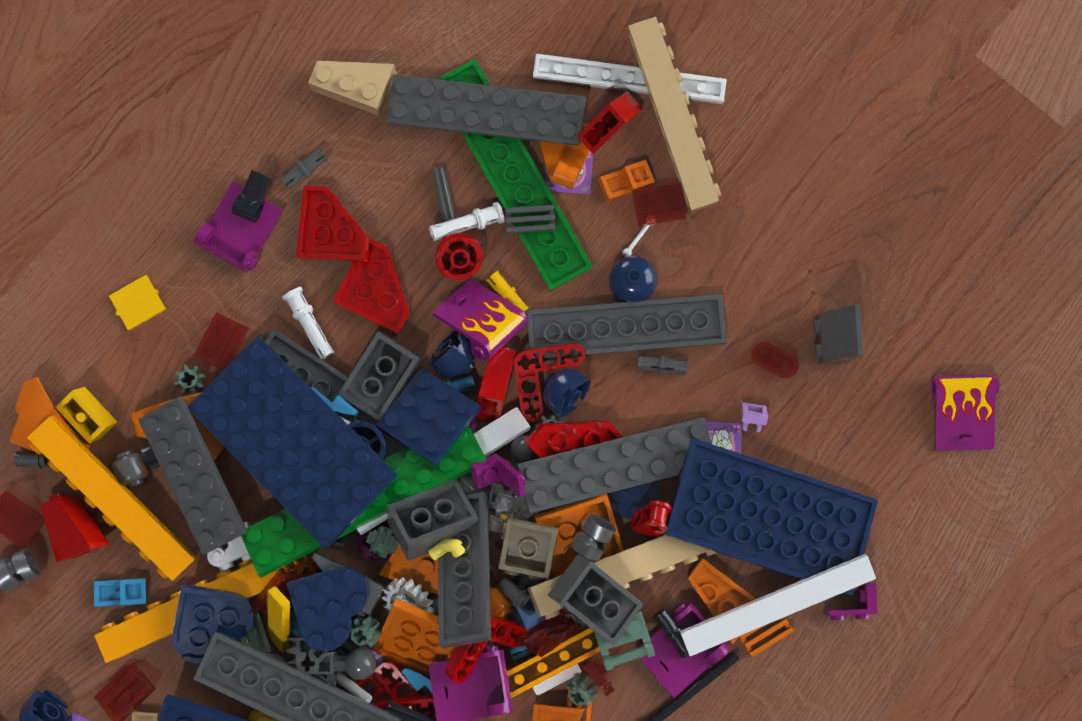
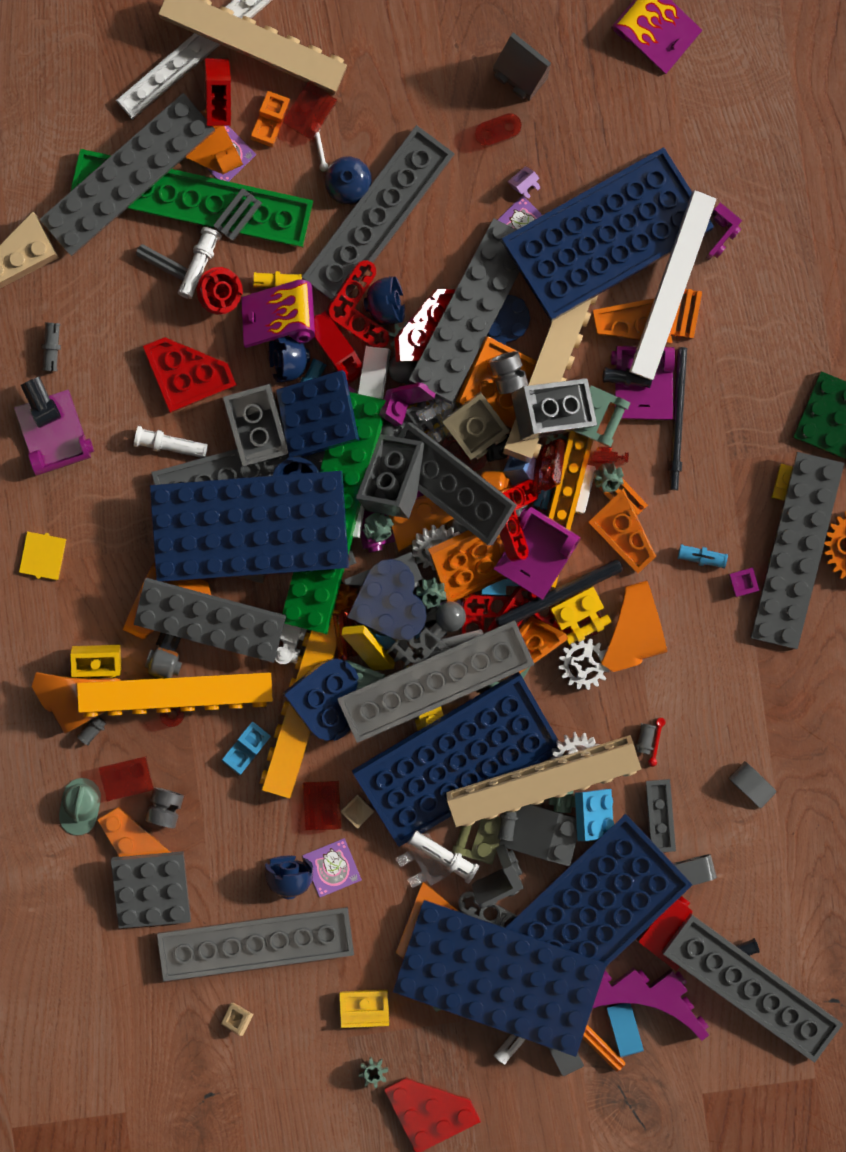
camera: 45 degrees left, 5 degrees up
red slope [40,492,109,562] -> none
sand green gear [174,365,206,394] -> none
clear red plate [193,312,249,371] -> none
red plate [296,186,370,262] -> none
dark azure slope [312,387,360,417] -> none
light yellow arm [428,538,465,561] -> none
dark grey pin [497,577,530,608] -> none
red piece [630,501,672,539] -> none
dark grey pin [637,354,688,375] -> none

